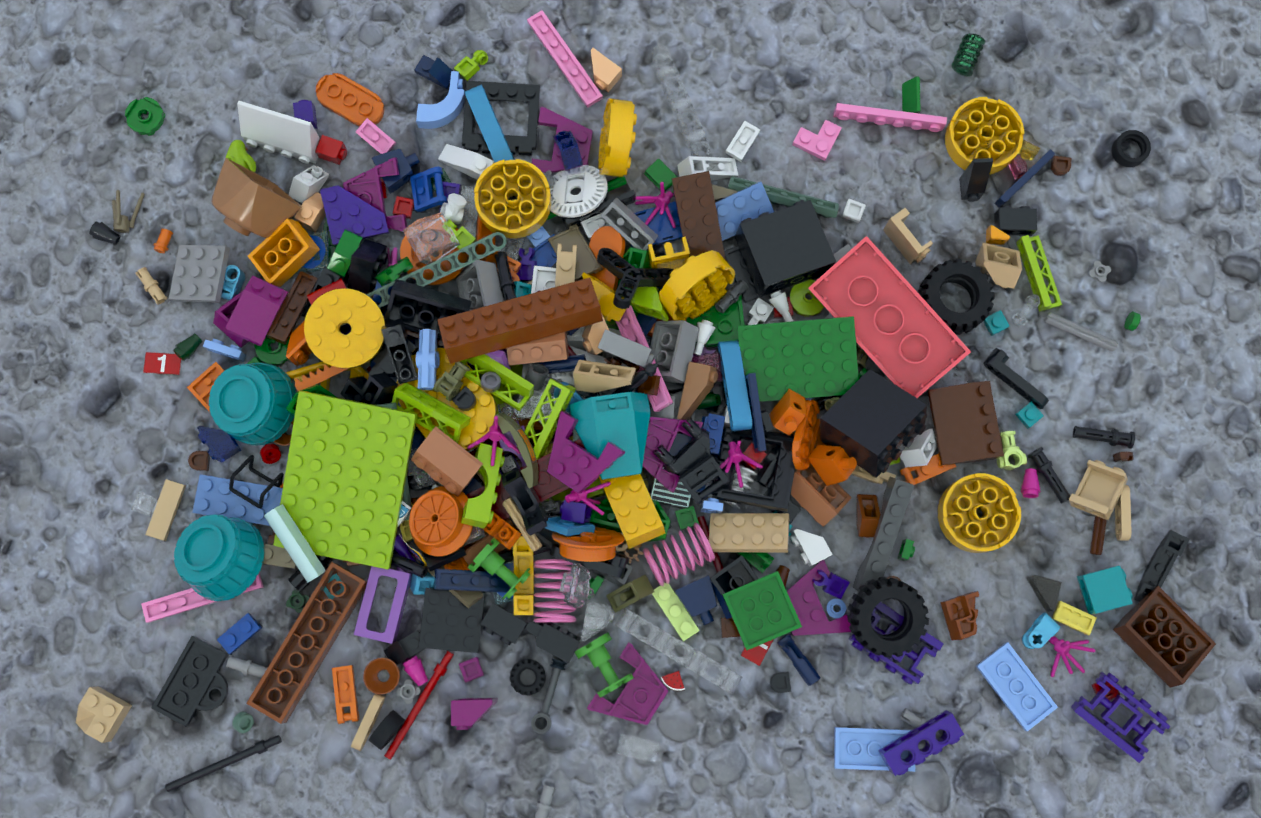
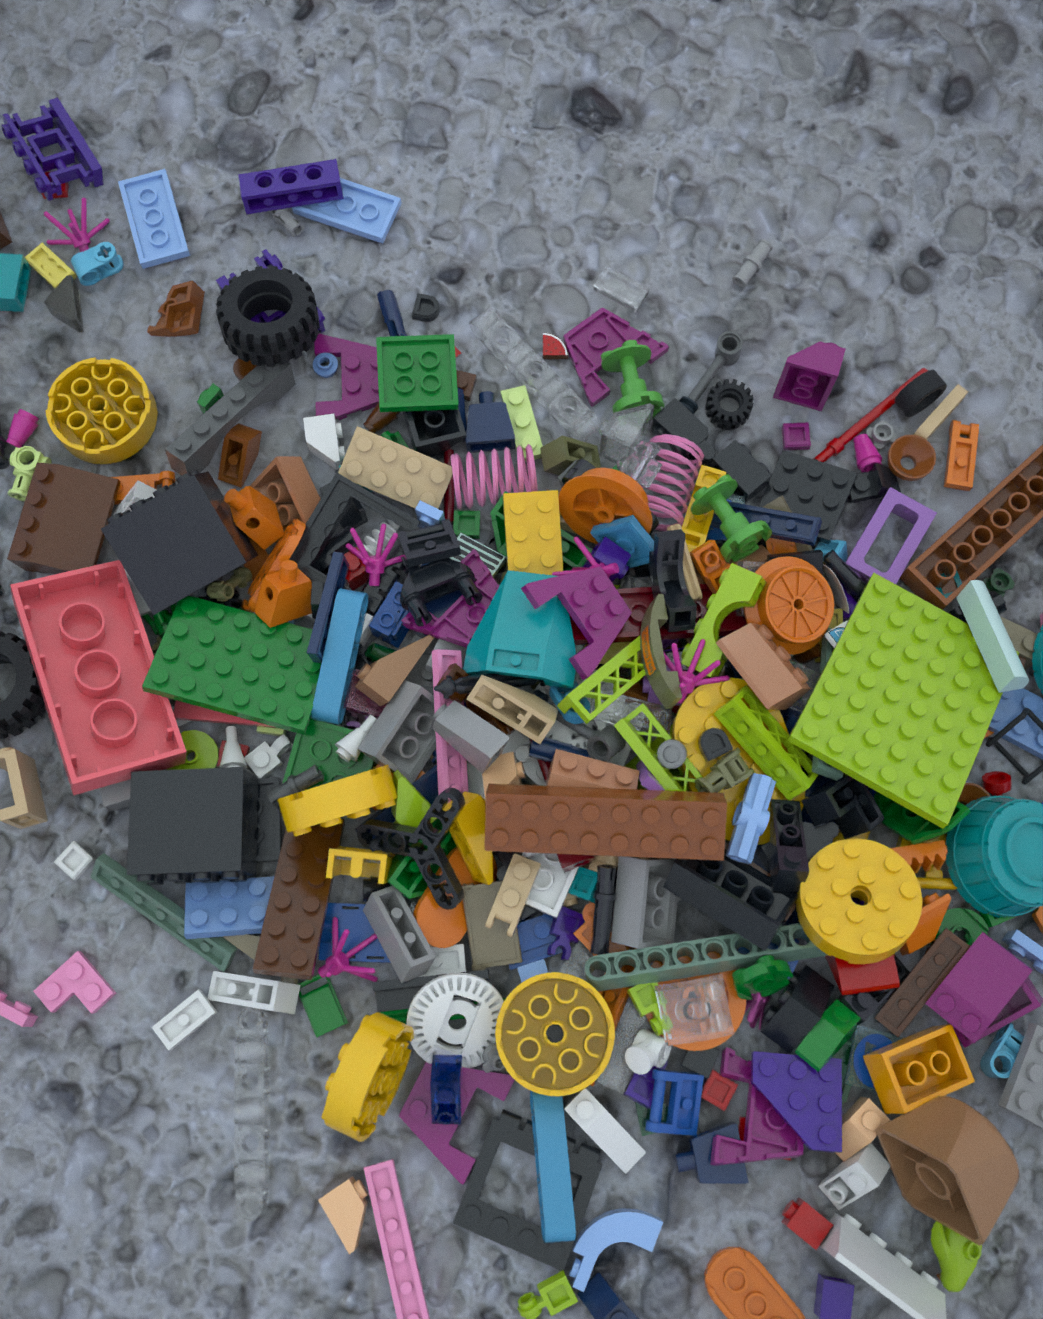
camera: 155 degrees left, 5 degrees down
bright pink plate [356,118,397,154] -> none
dark purple plate [812,570,850,599] -> none

